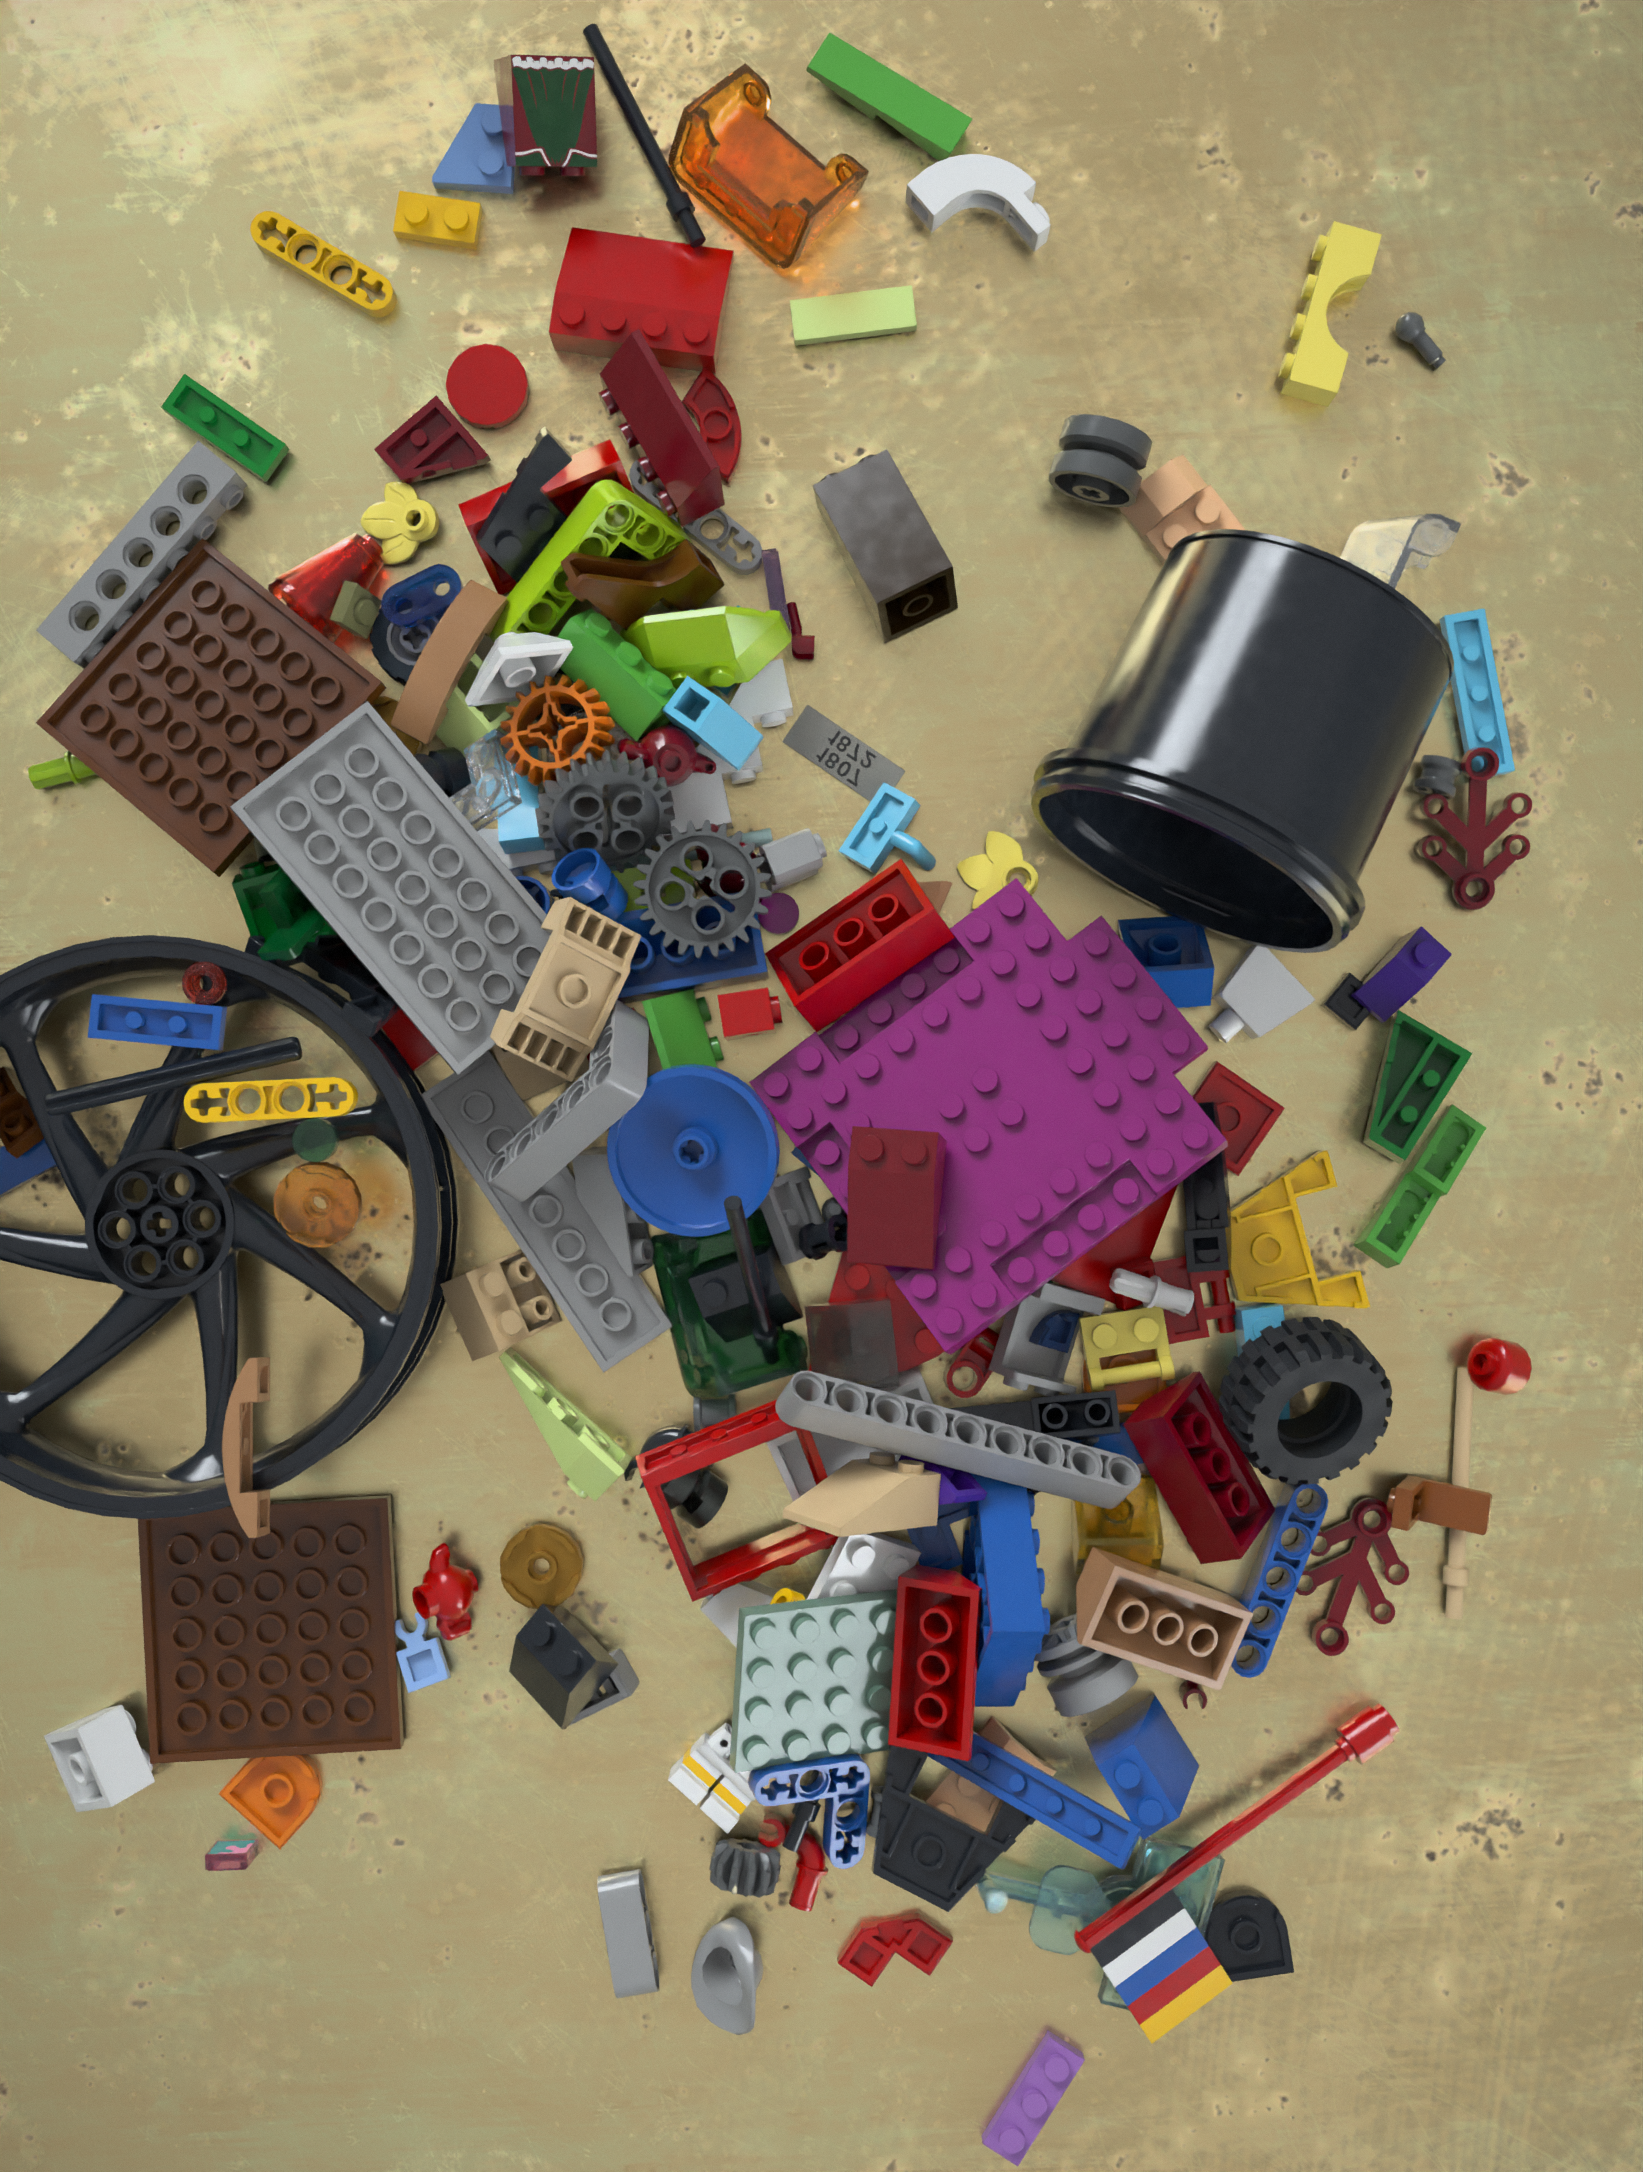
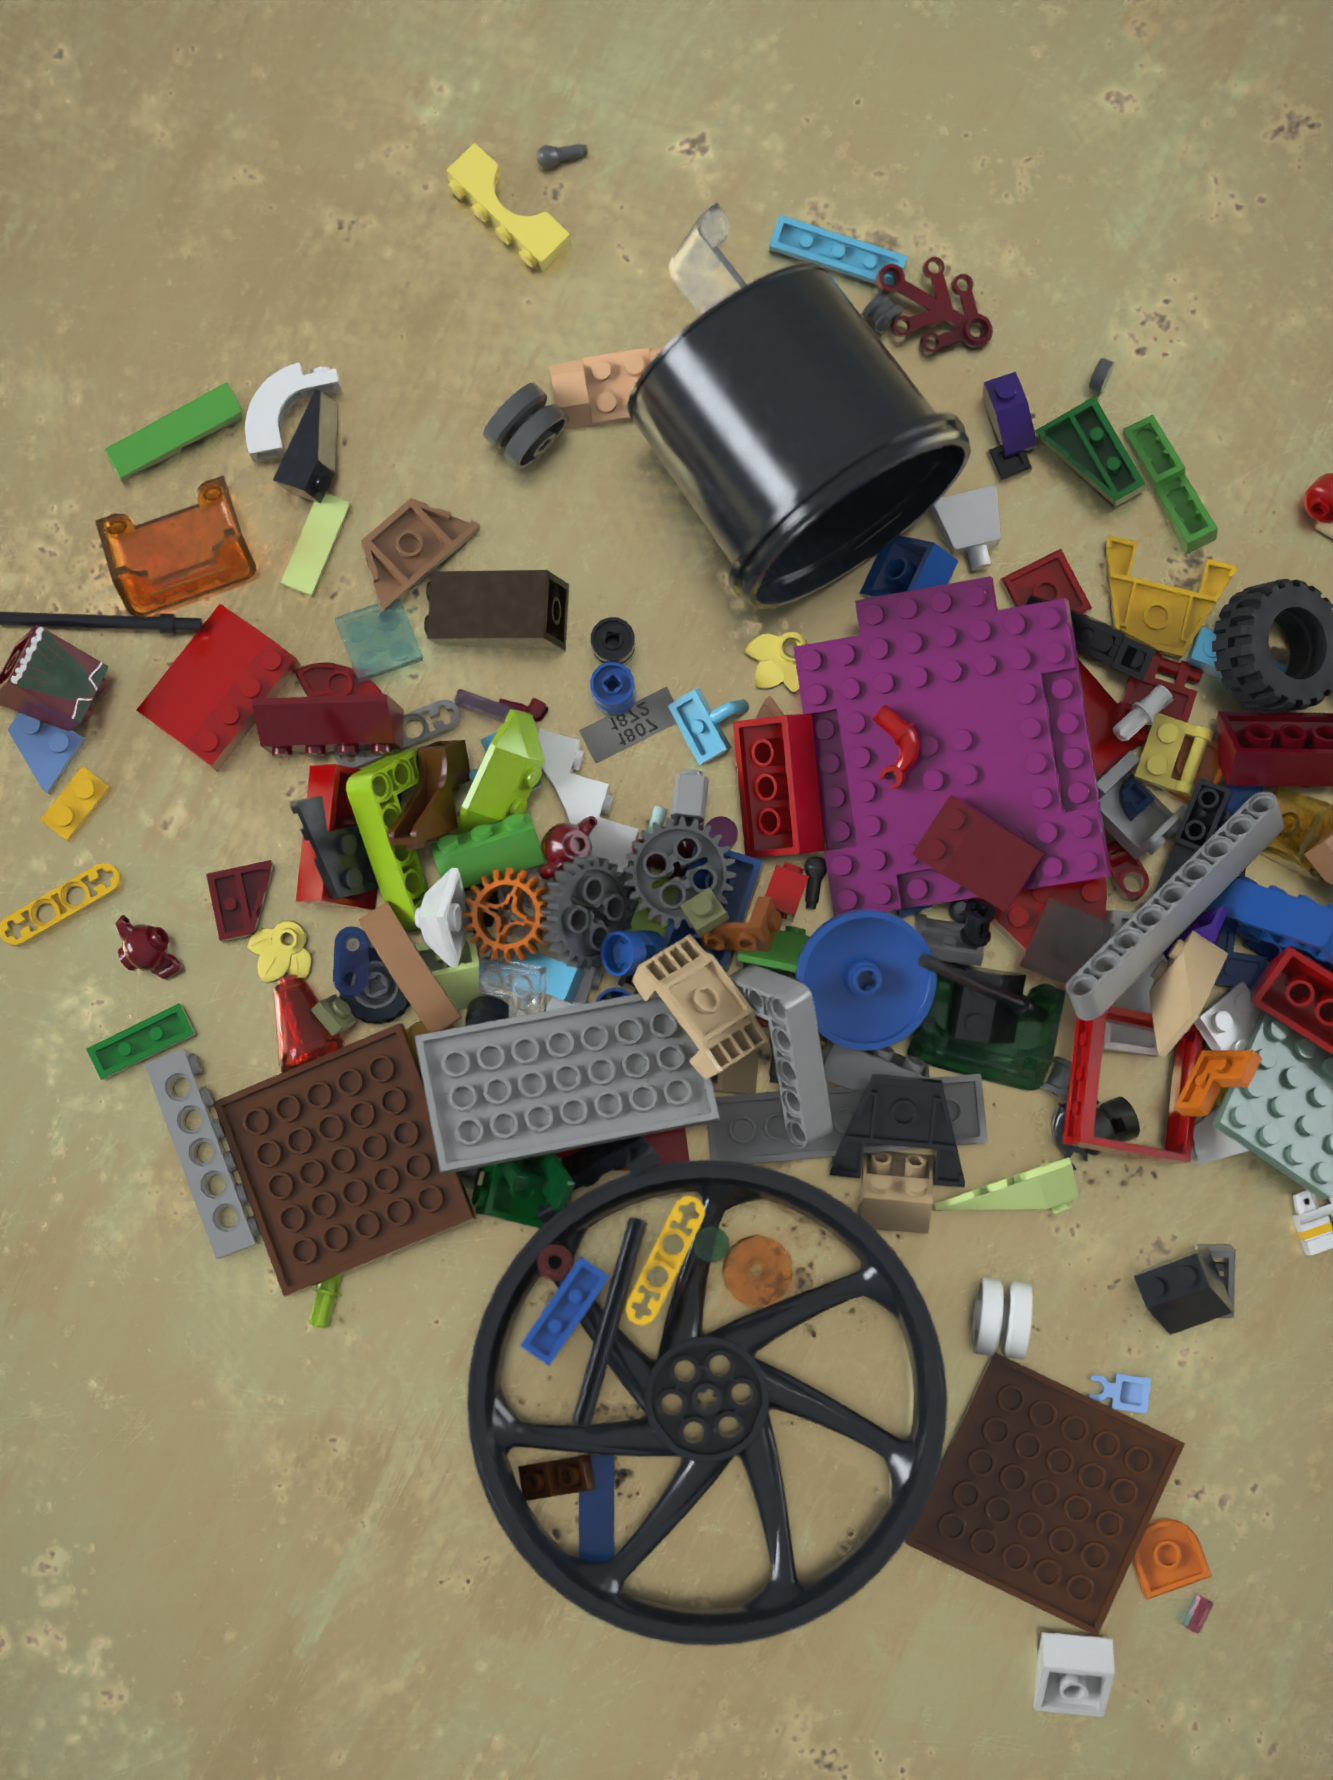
camera: 55 degrees left, 5 degrees down
medium nougat slope [222,1357,270,1538] -> none
red piece [412,1543,478,1641] -> none
red tile [446,344,529,429] -> none
pearl gold plate [500,1524,583,1609] -> none
medium azure slope [662,676,764,771] -> none
none -> dark red piece [115,915,182,980]
none -> black slope [273,389,338,503]
none -> clear light blue plate [335,600,423,683]
none -> medium nougat wing [361,498,480,613]
none -> blue wheel [590,662,637,716]
none -> black wheel [591,617,635,666]
none -> olive plate [680,887,729,937]
none -> dark orange bracket [700,896,782,952]
none -> dark grey piece [804,856,827,909]
none -> black wing [829,1074,965,1188]
none -> red piece [872,704,920,790]
none -> white wheel [972,1278,1033,1359]
none -> dark grey tile [1089,358,1115,394]
none -> orange plate [1174,1050,1262,1116]

